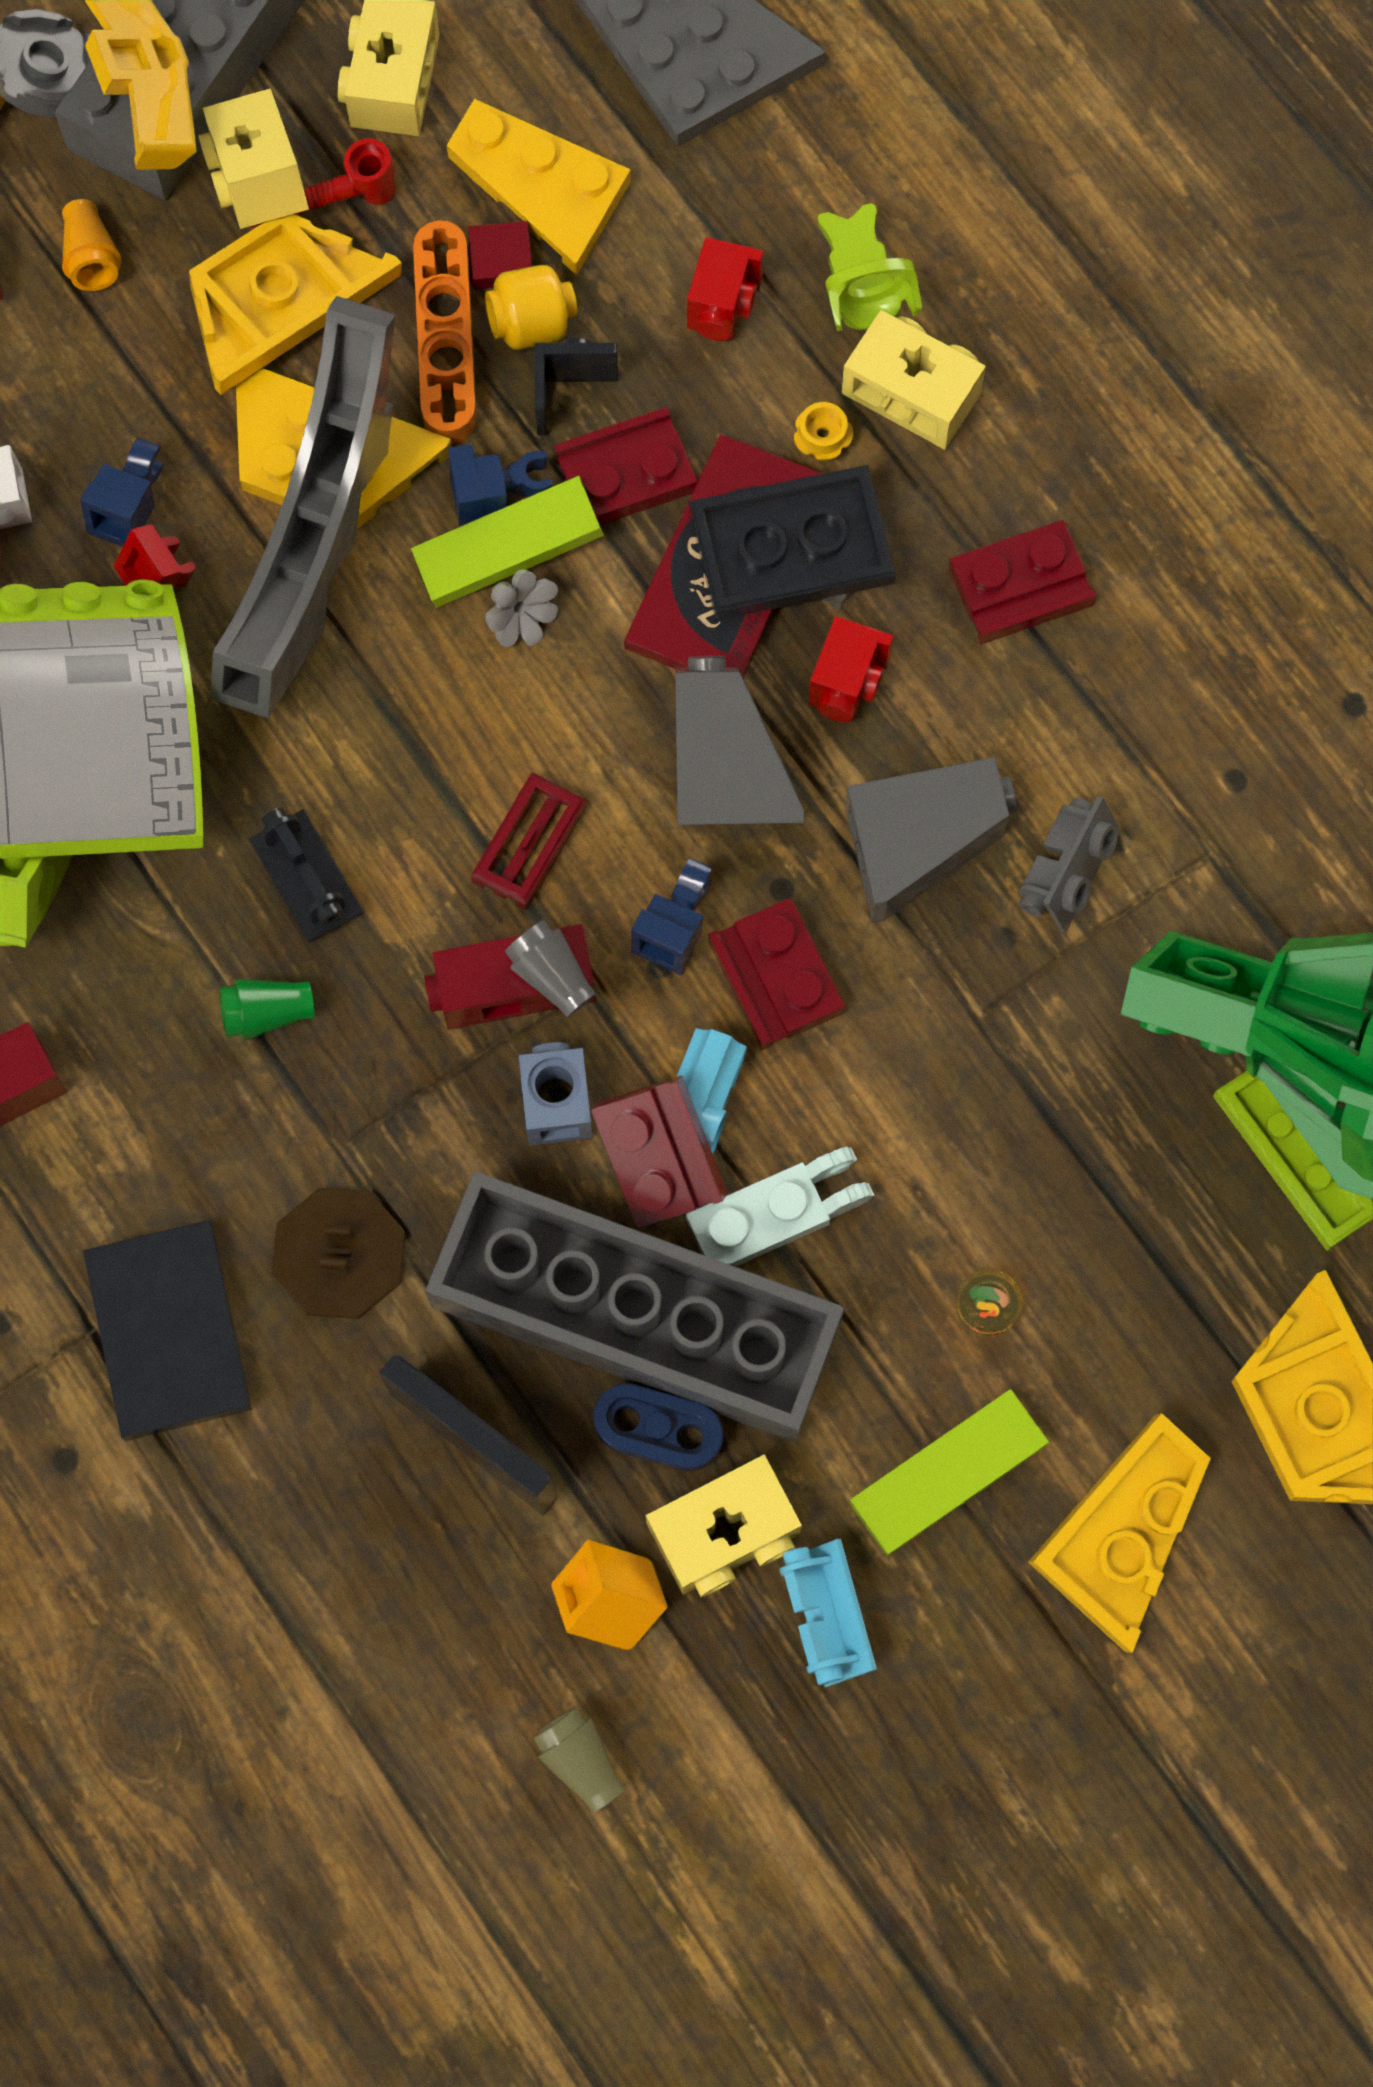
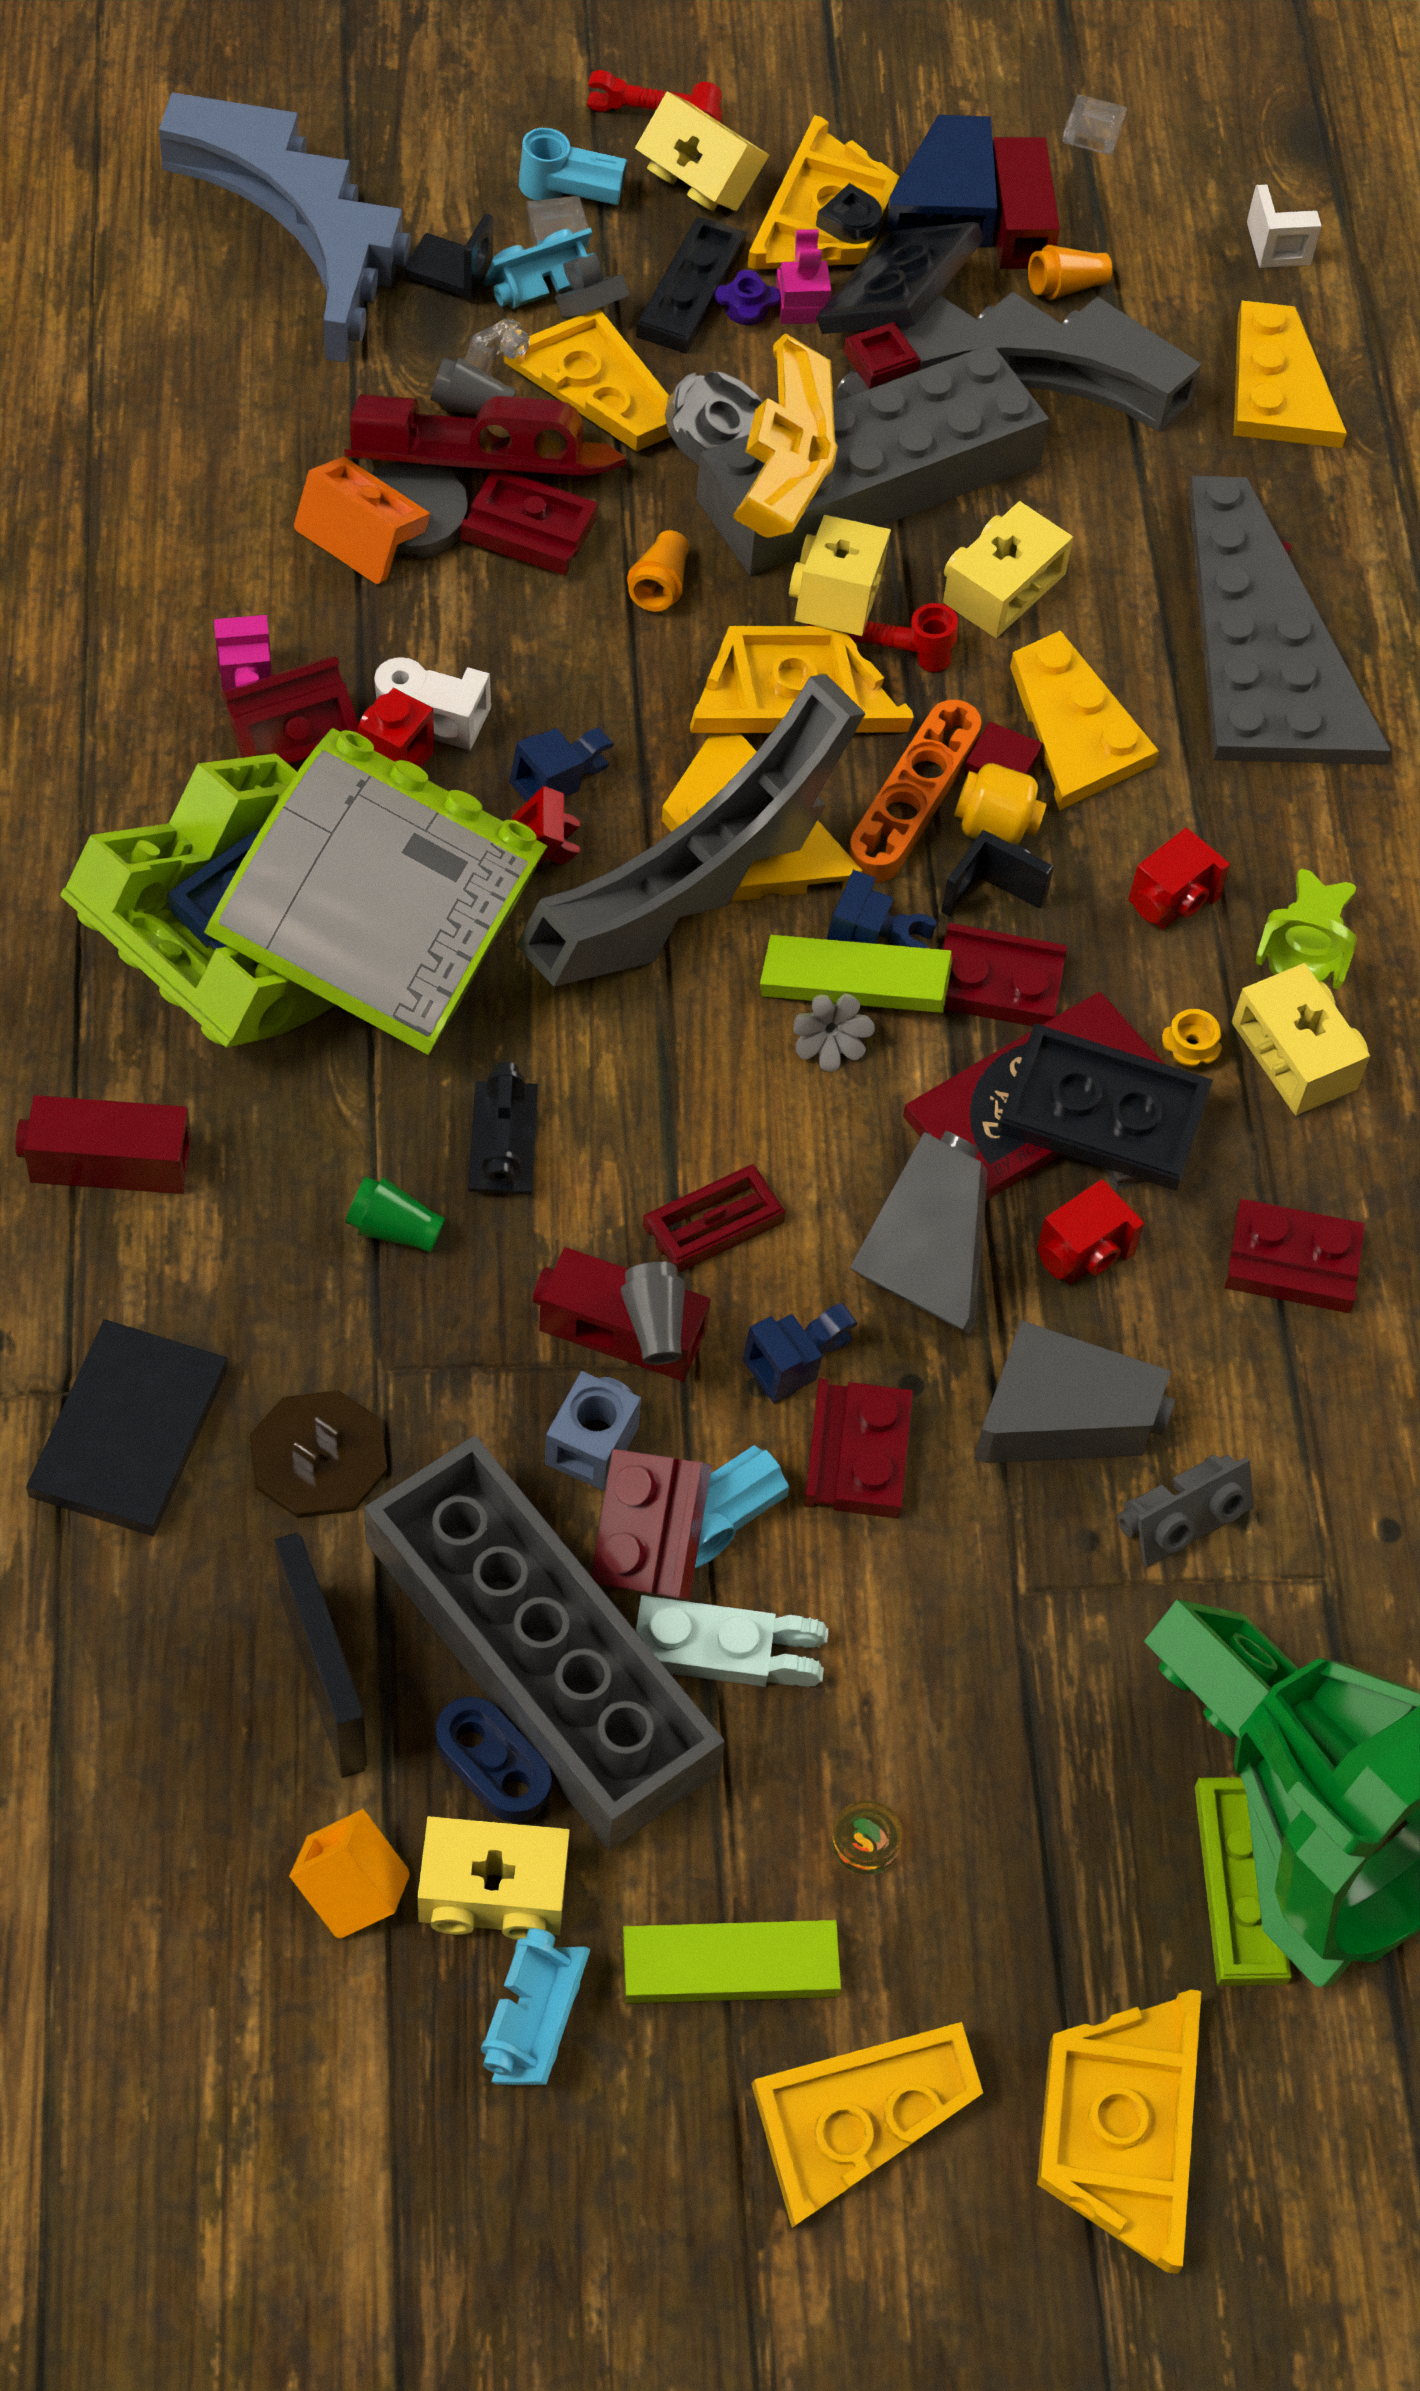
camera: 25 degrees right, 15 degrees down
olive cone [532,1706,625,1813] -> none

